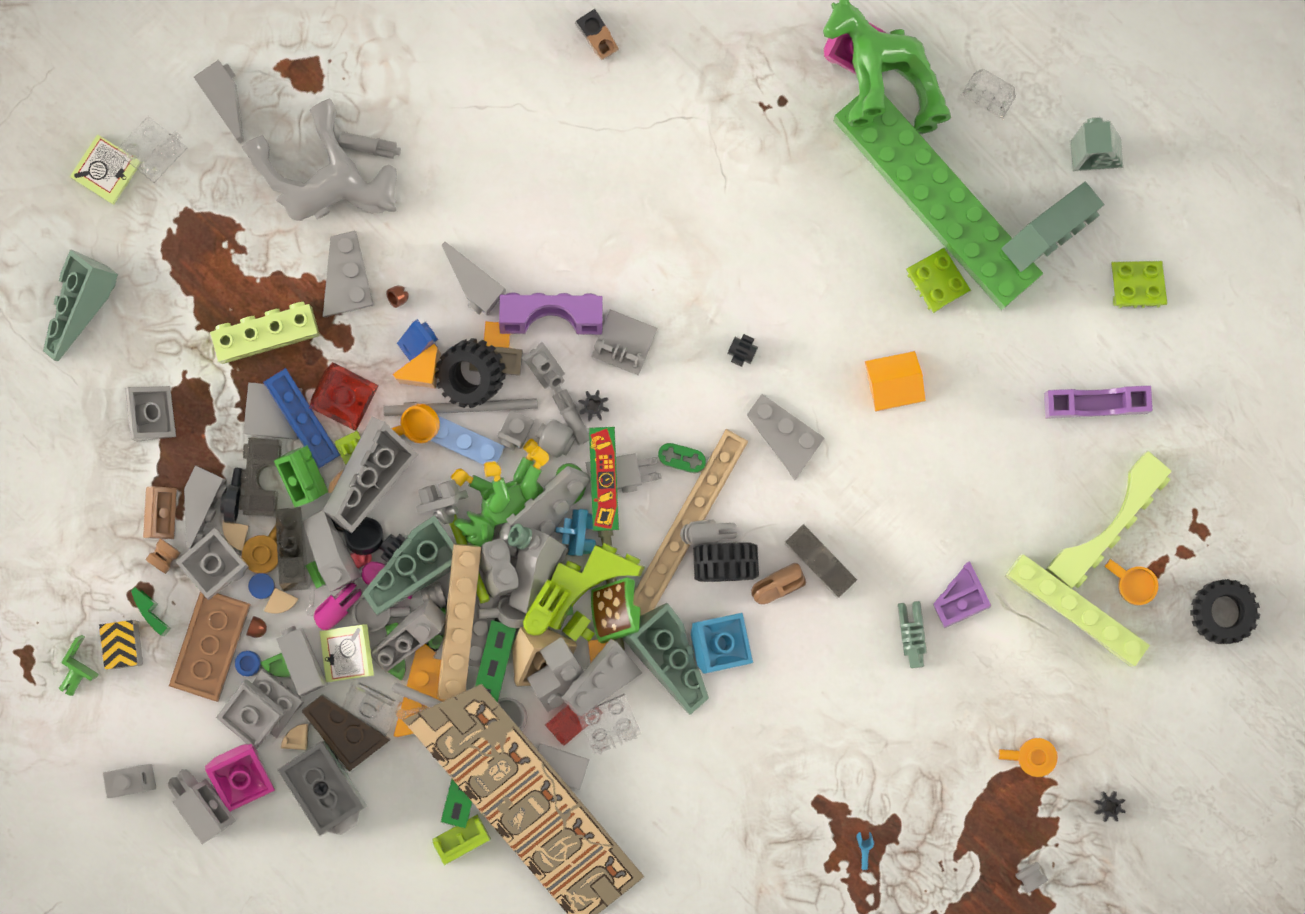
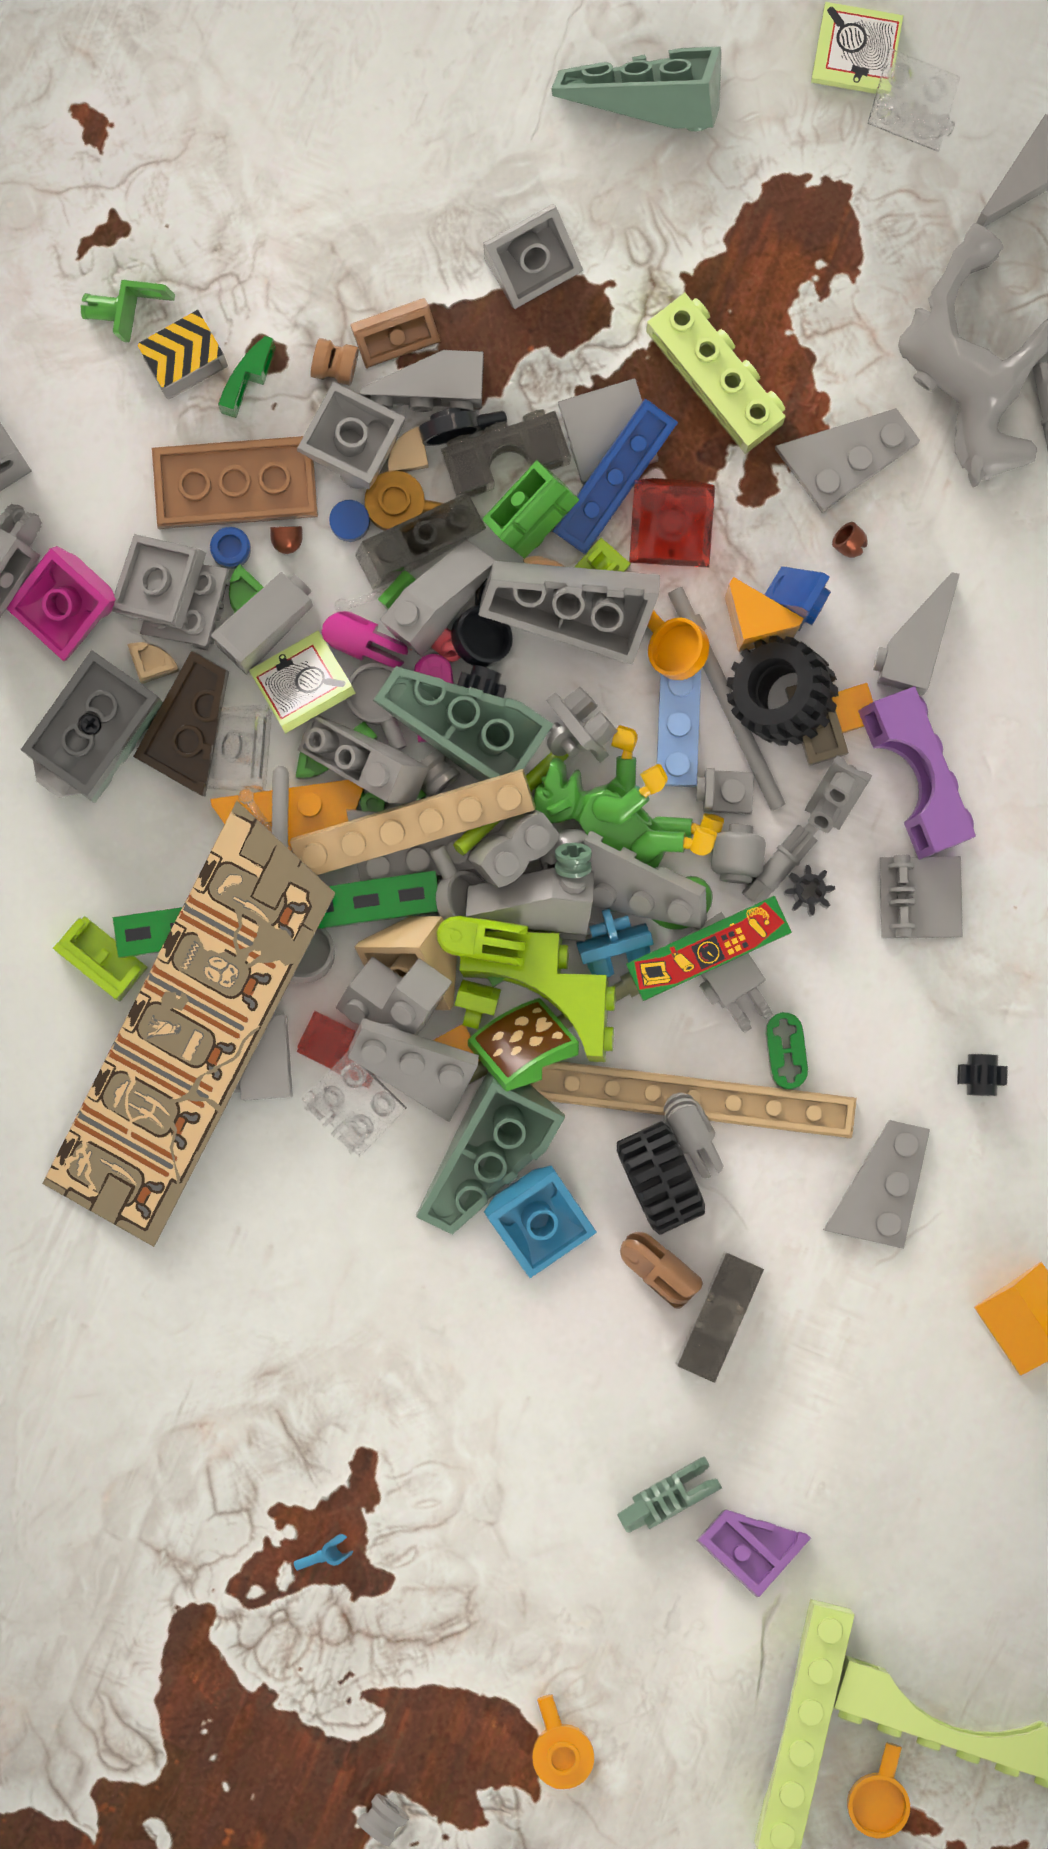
camera: 65 degrees right, 0 degrees up
tan tile [264,588,299,614] -> none

